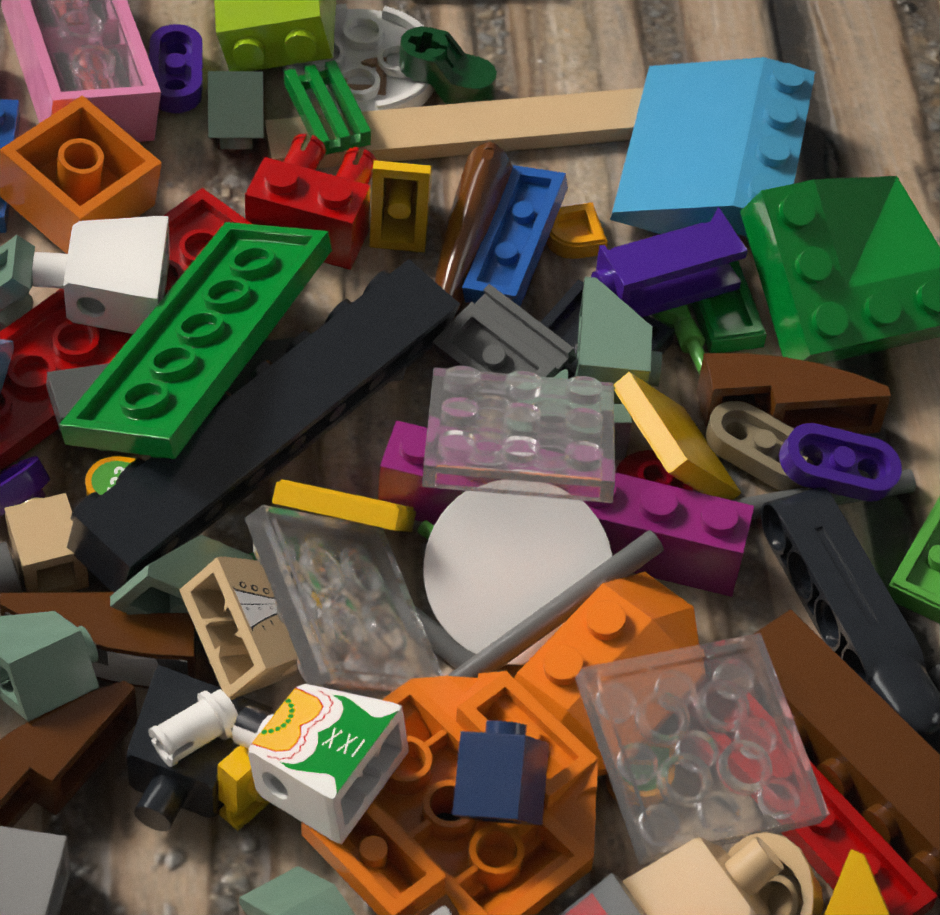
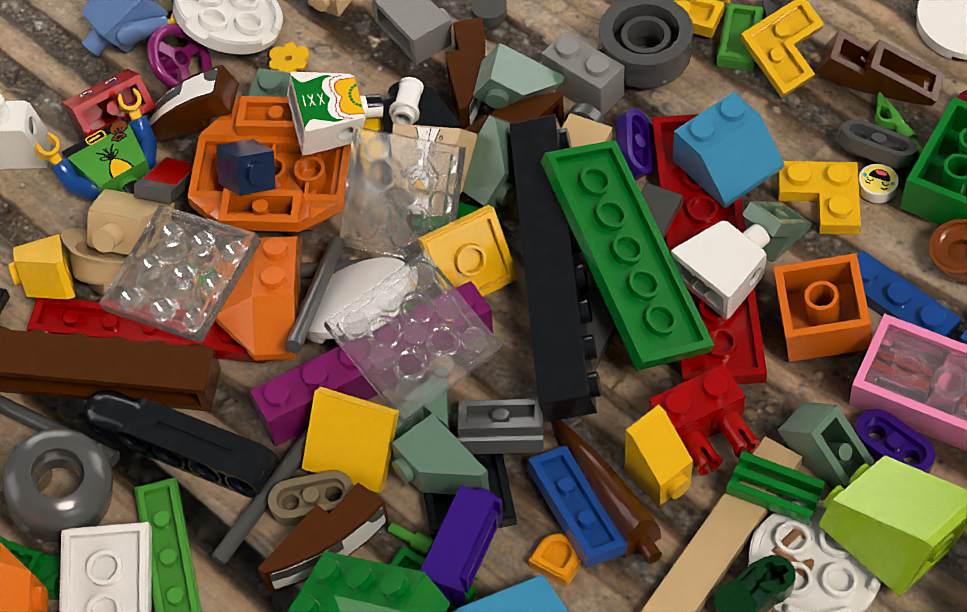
camera: 145 degrees right, 5 degrees up
dark purple plate [779,423,902,502] -> none

